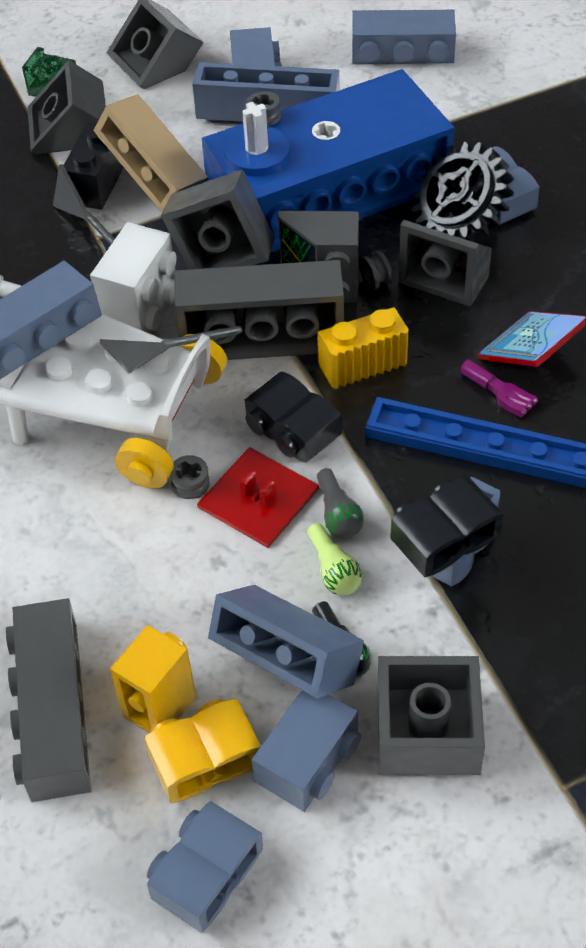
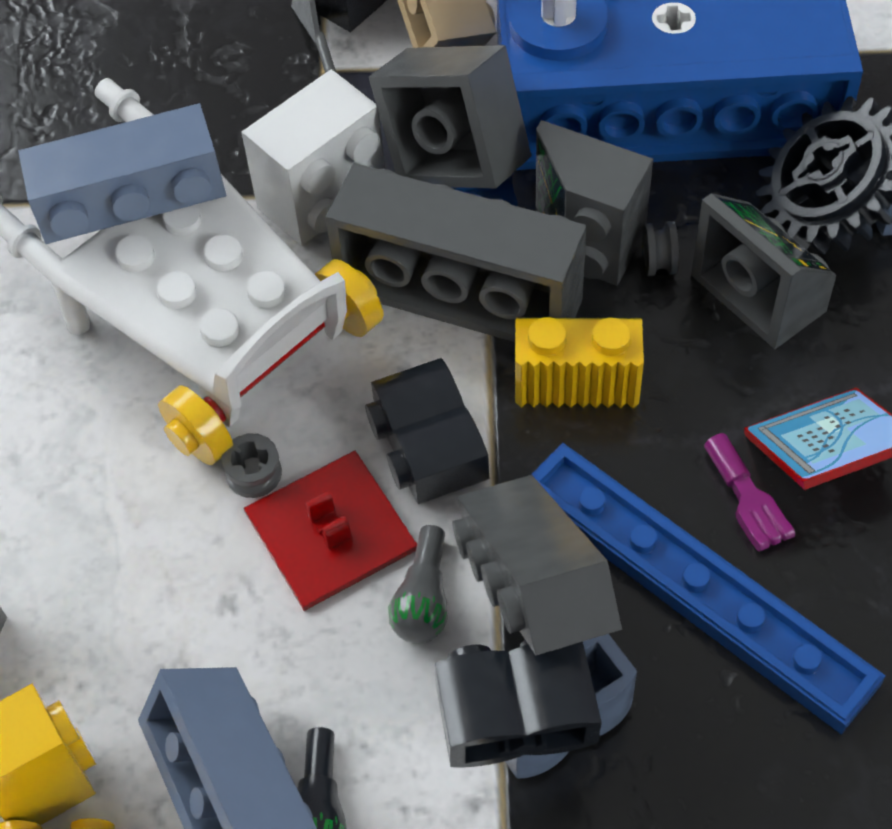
camera: 25 degrees right, 5 degrees up
dark grey piece [100,326,242,374] -> none
yellowish green piece [307,523,363,596] -> none
none -> dark grey brick [452,475,622,656]

